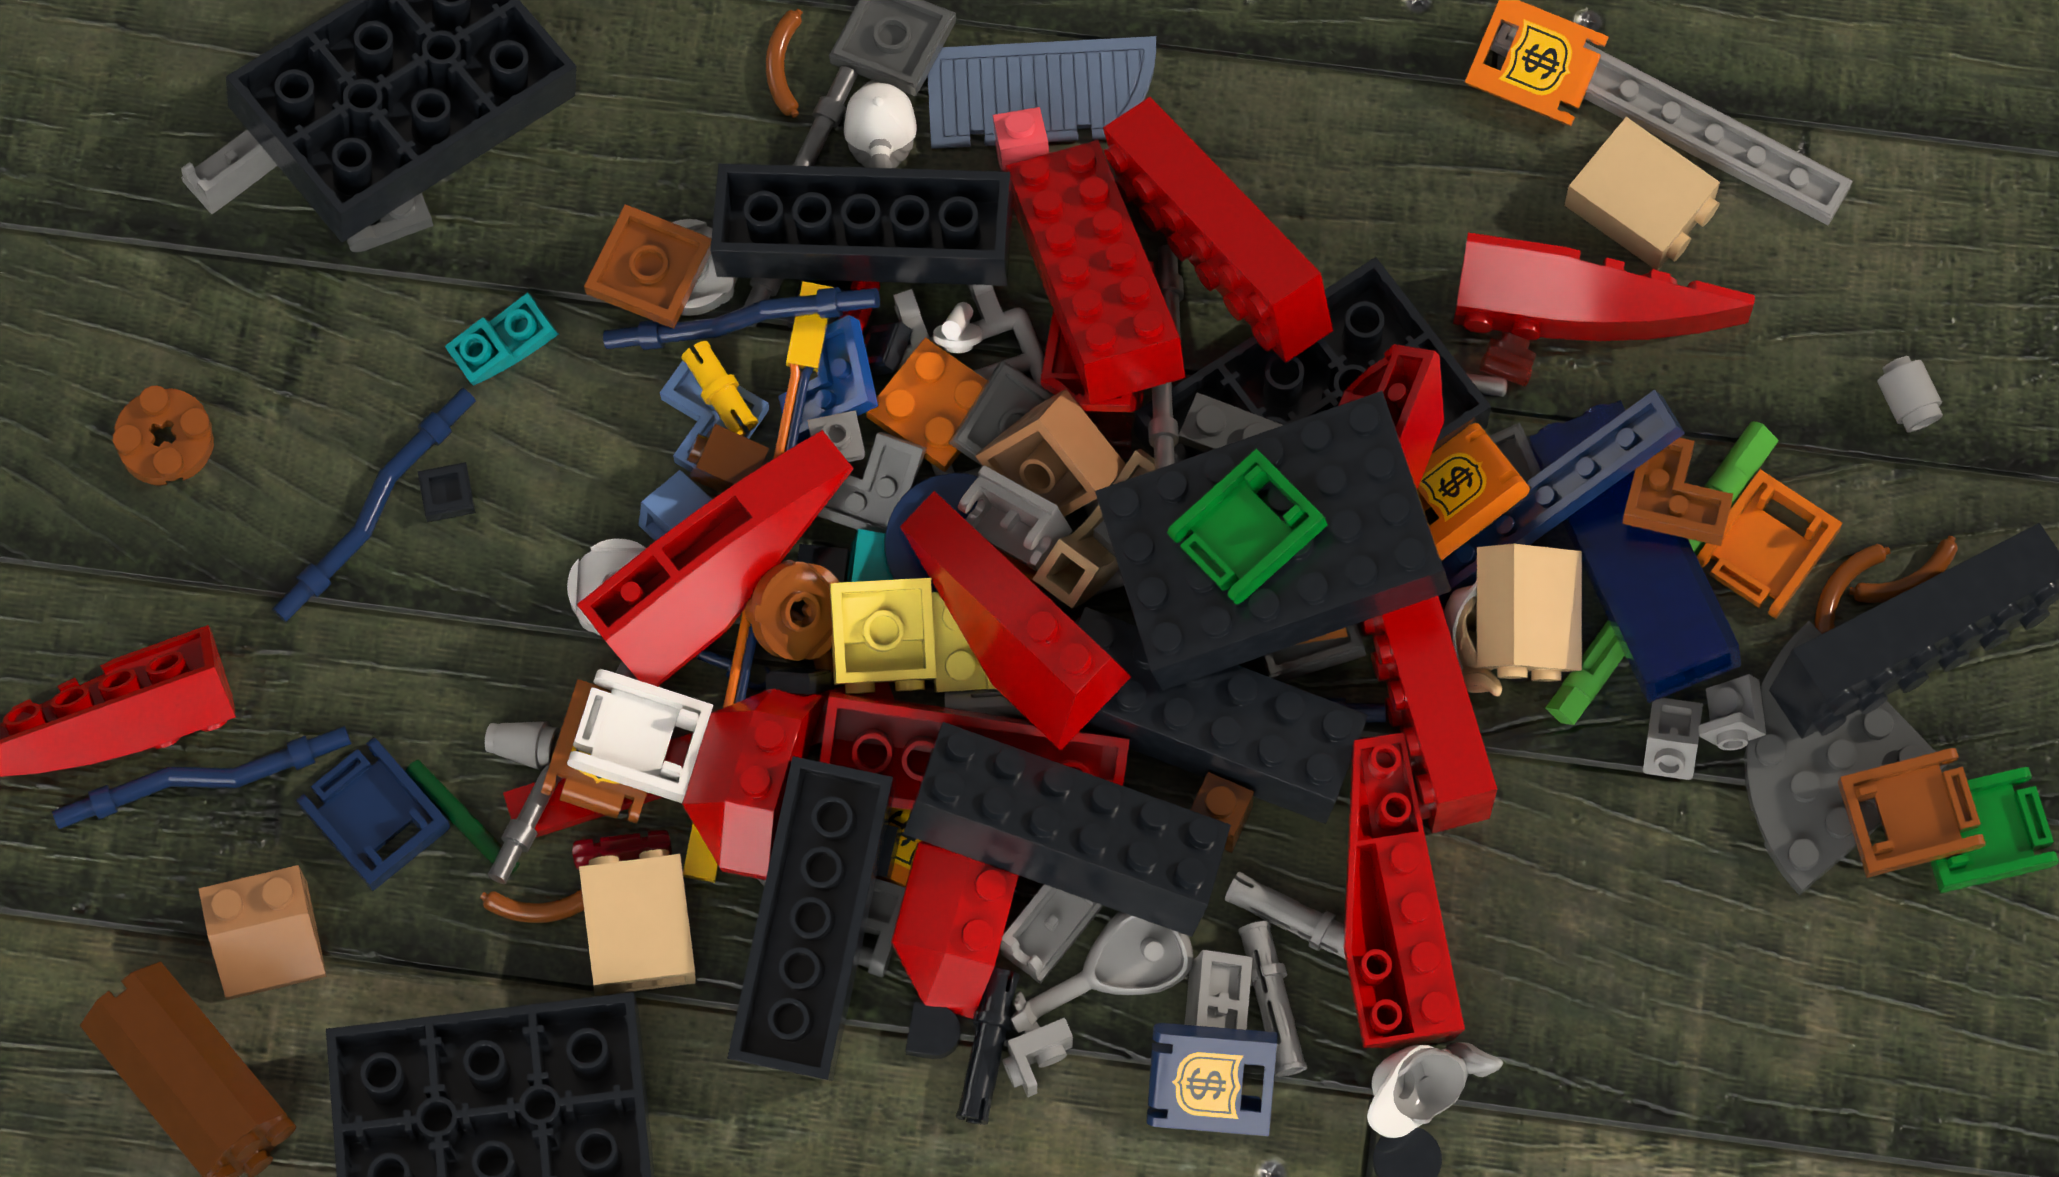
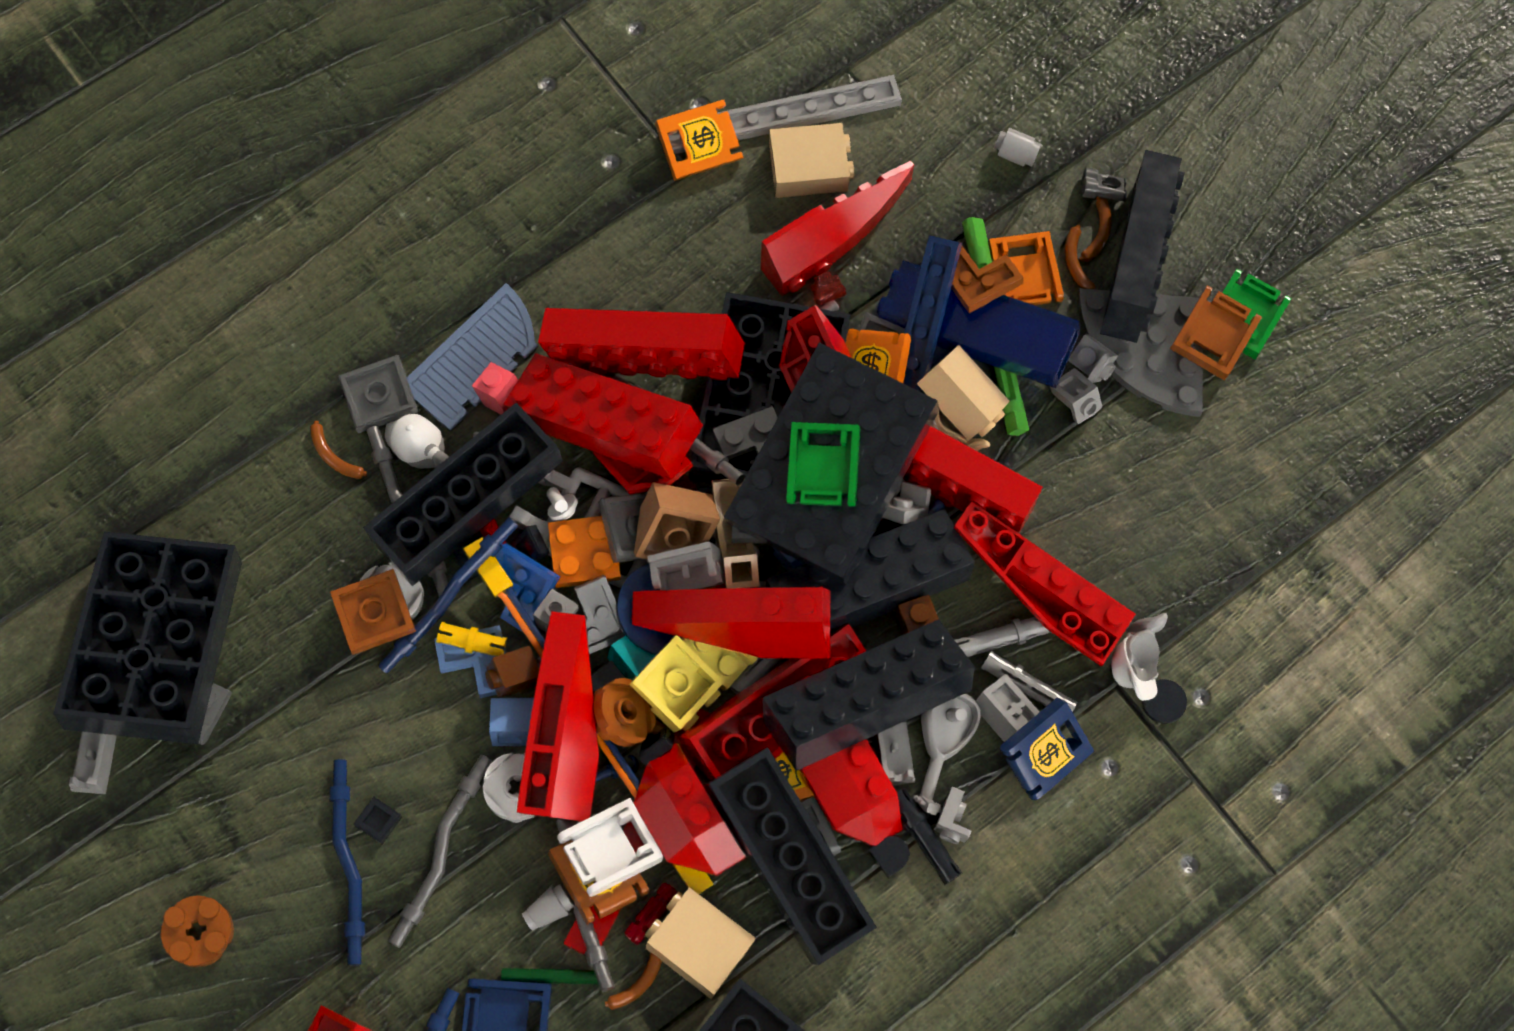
camera: 50 degrees left, 0 degrees up
teal slope [445,292,559,386] -> none
none -> flat silver bar [388,755,492,948]
none -> light grey bracket [882,481,931,524]
none -> dark grey piece [1081,168,1127,202]

